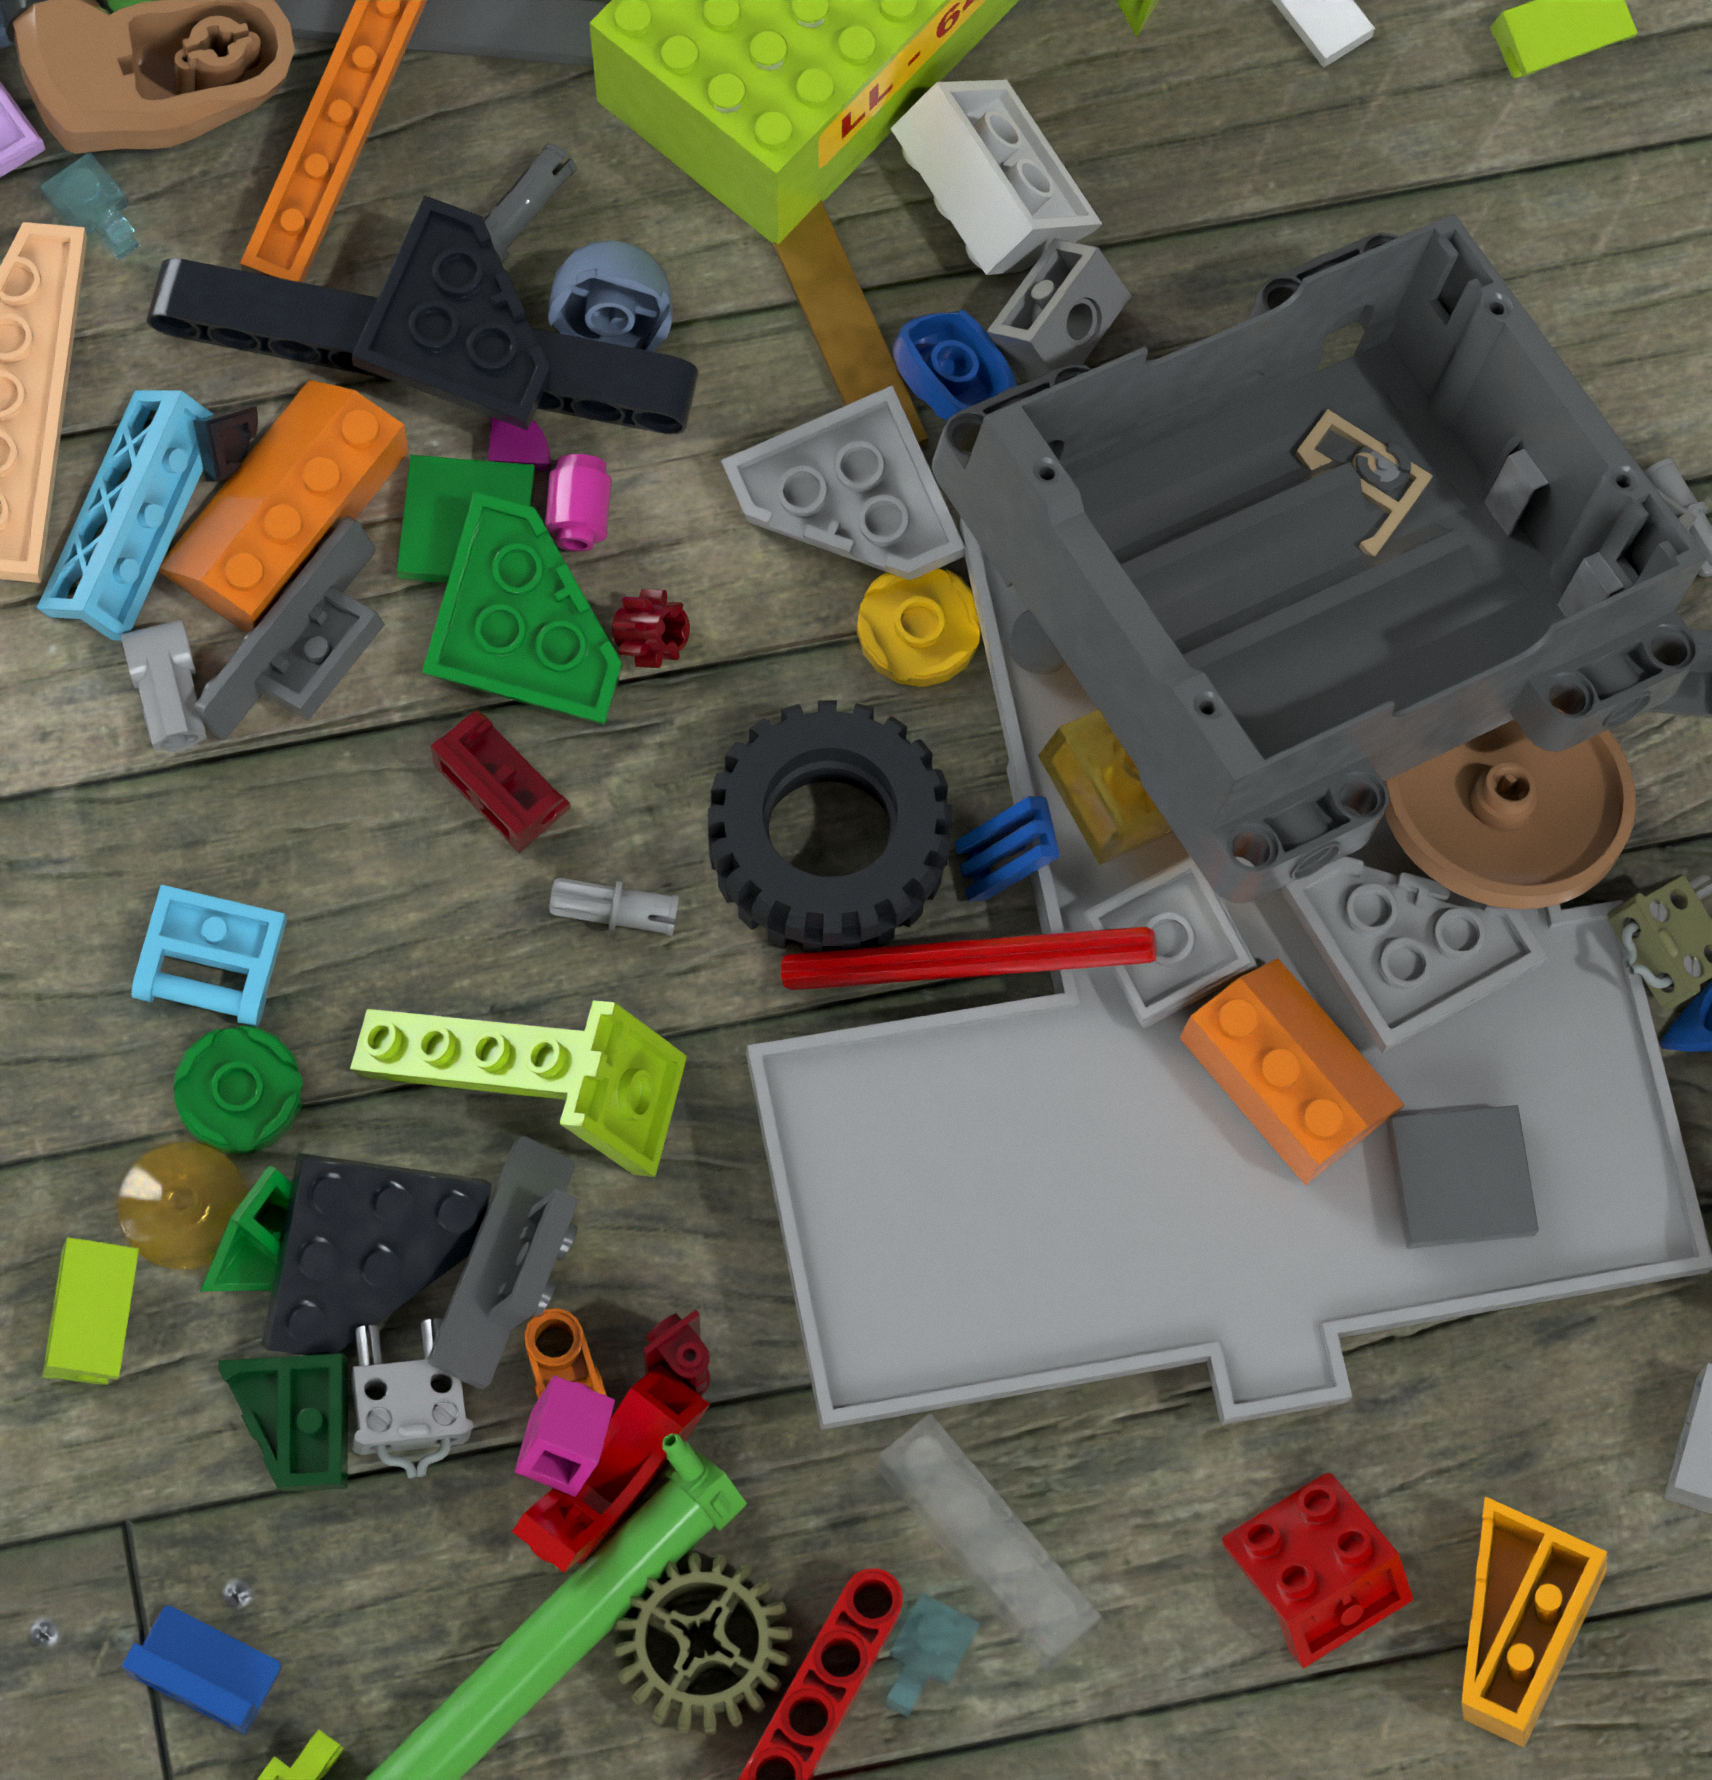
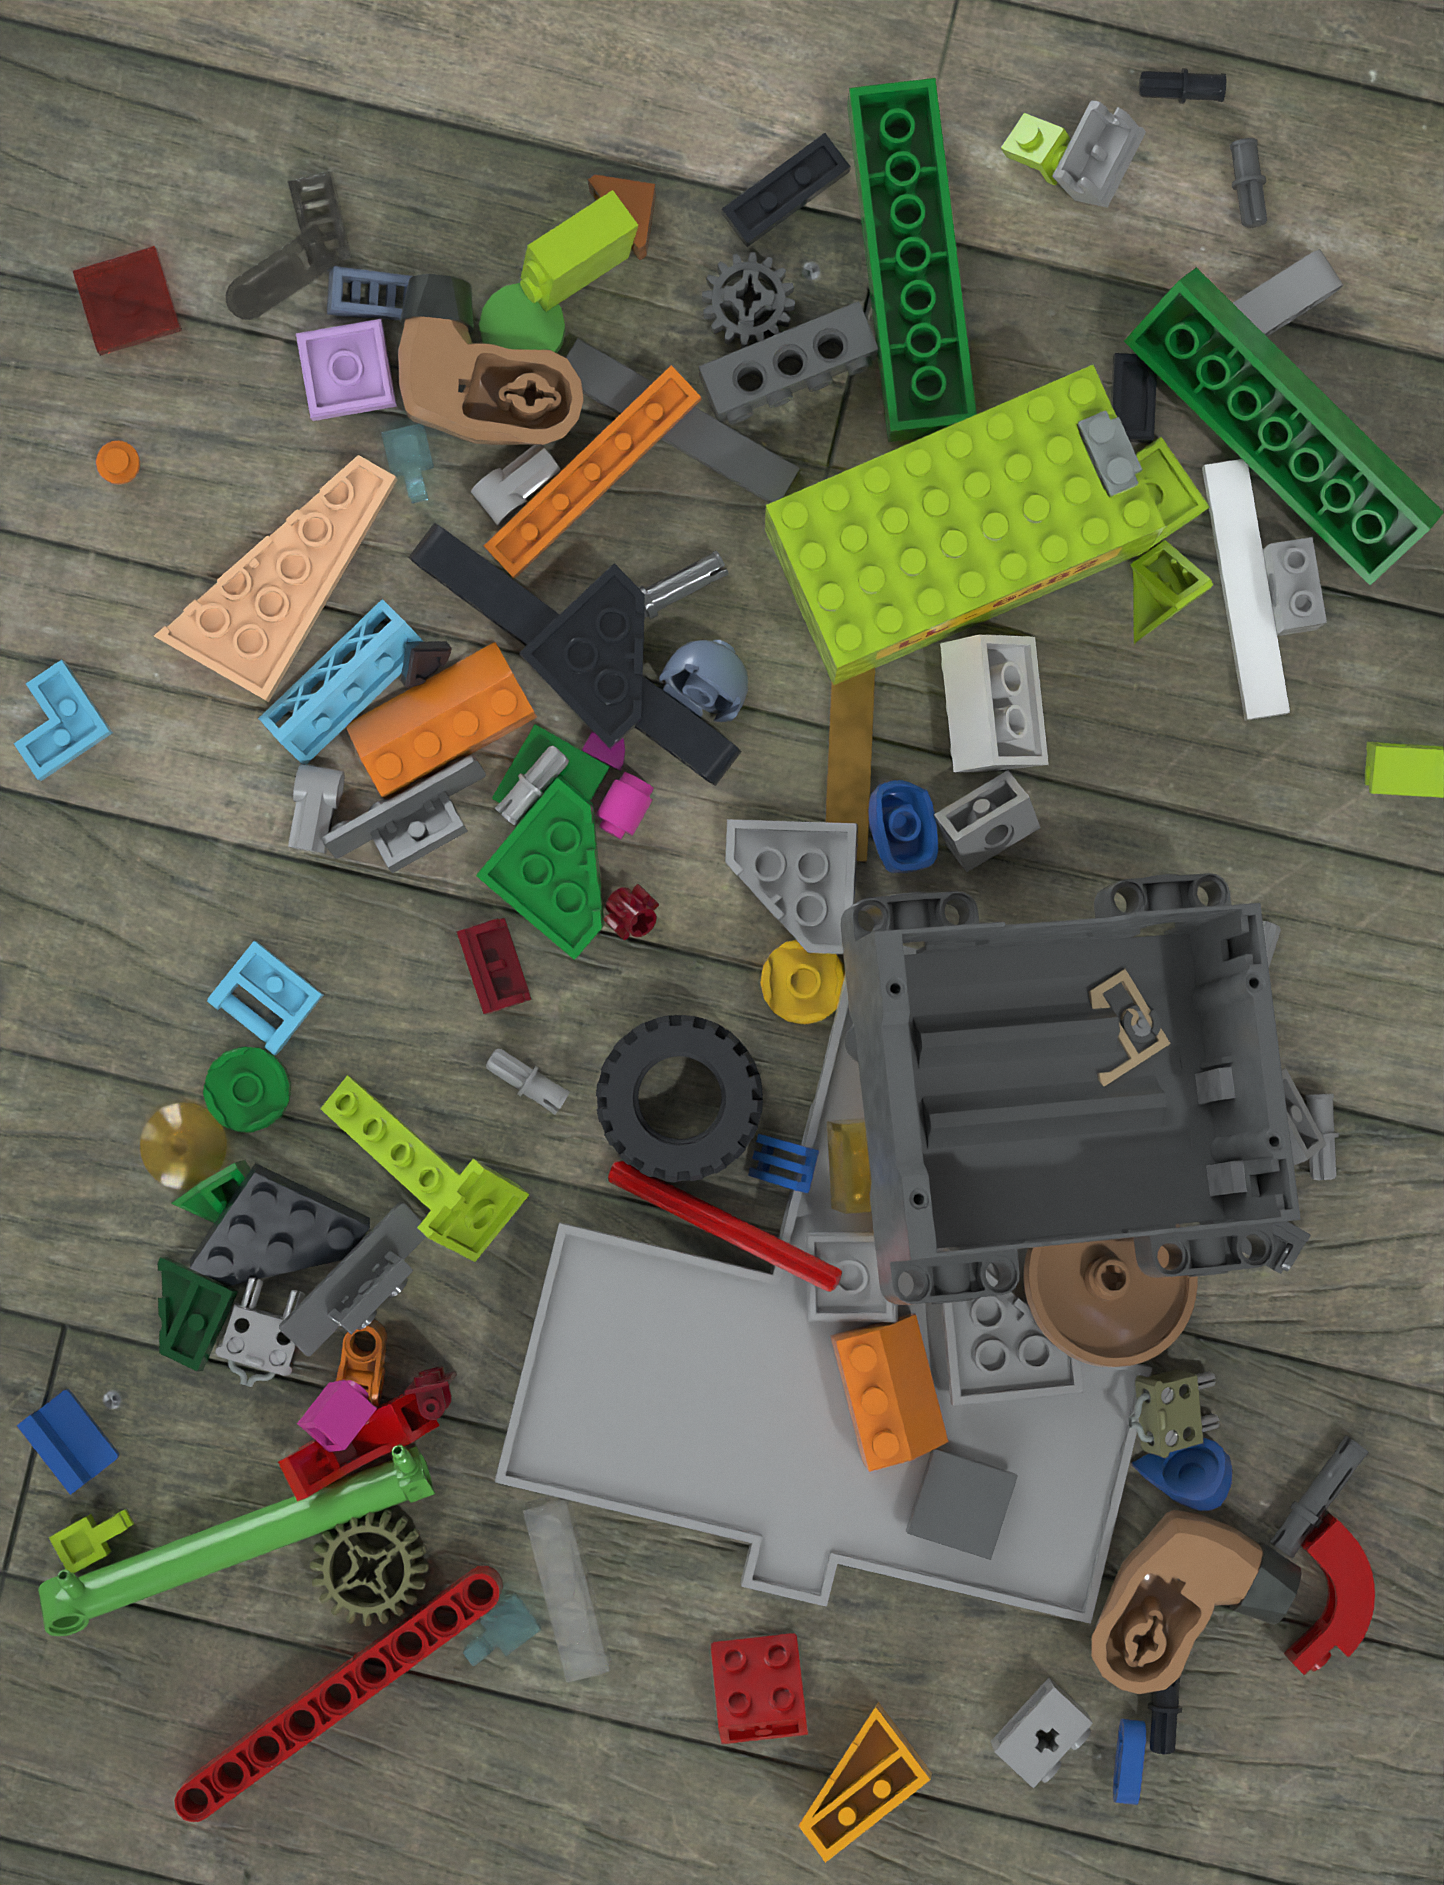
camera: 30 degrees right, 15 degrees up
lime hinge [42,1237,139,1384] -> none
none -> light grey piece [471,445,561,526]
none -> light grey axle [495,746,569,826]

